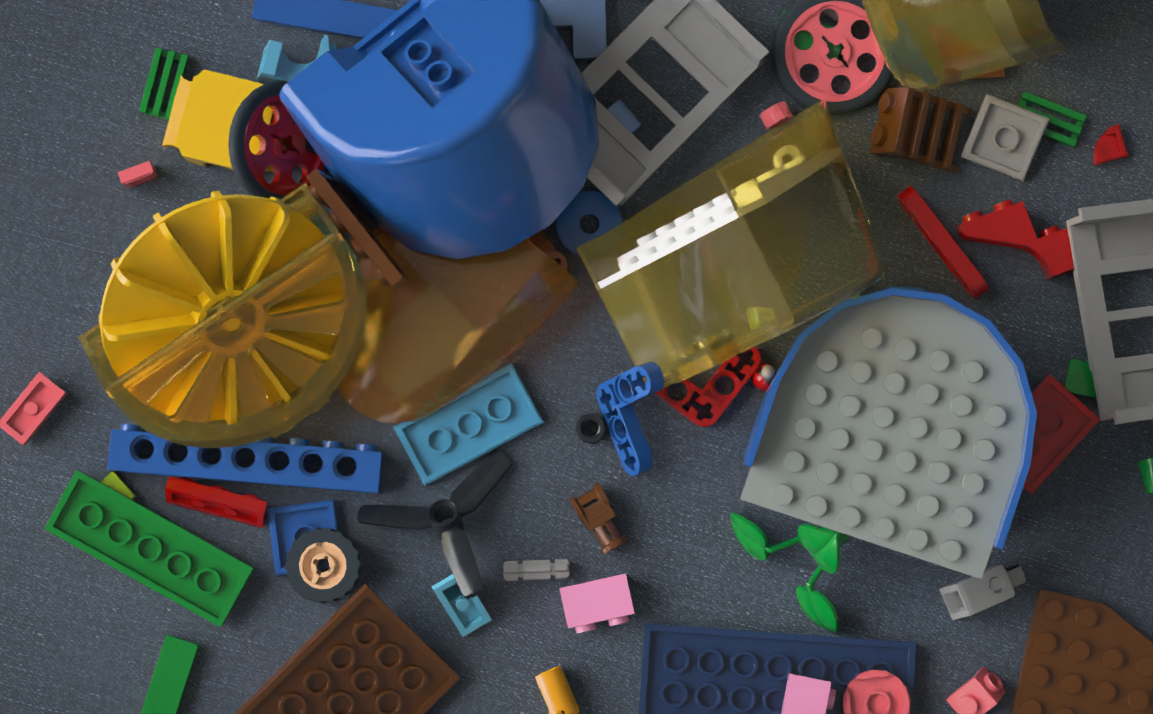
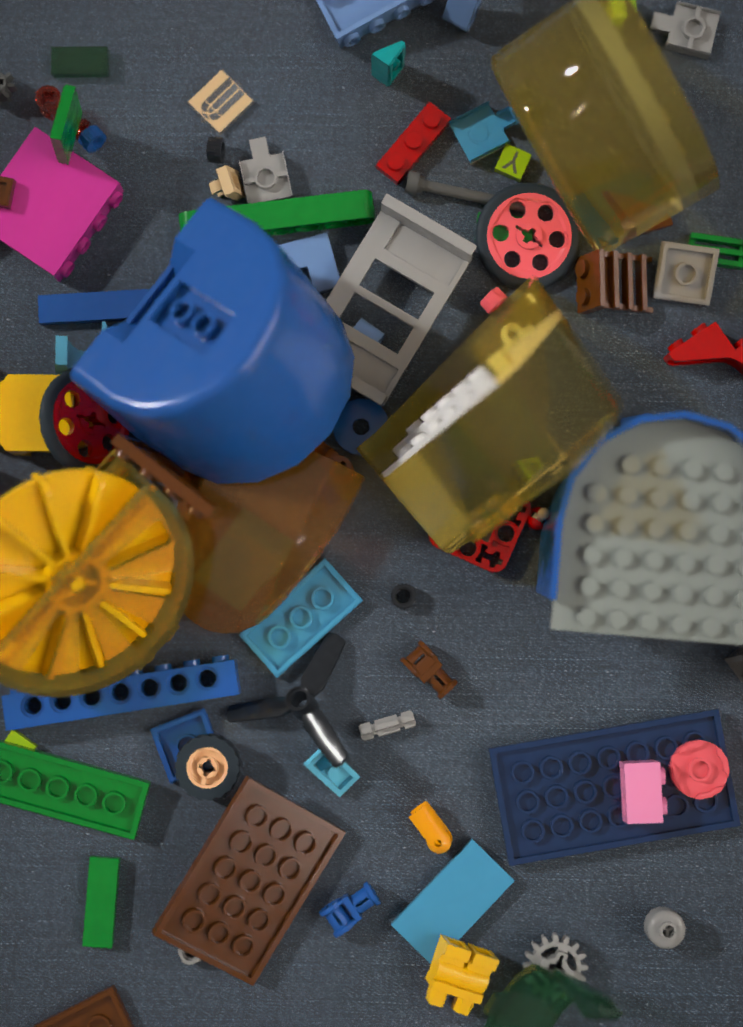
camera: 20 degrees left, 0 degrees up
red plate [165,476,267,528] -> none
bright pink brick [559,574,635,634] -> none
blue beam [596,362,664,476] -> none
green plant [729,511,849,633] -> none
red beam [896,186,989,300] -> none

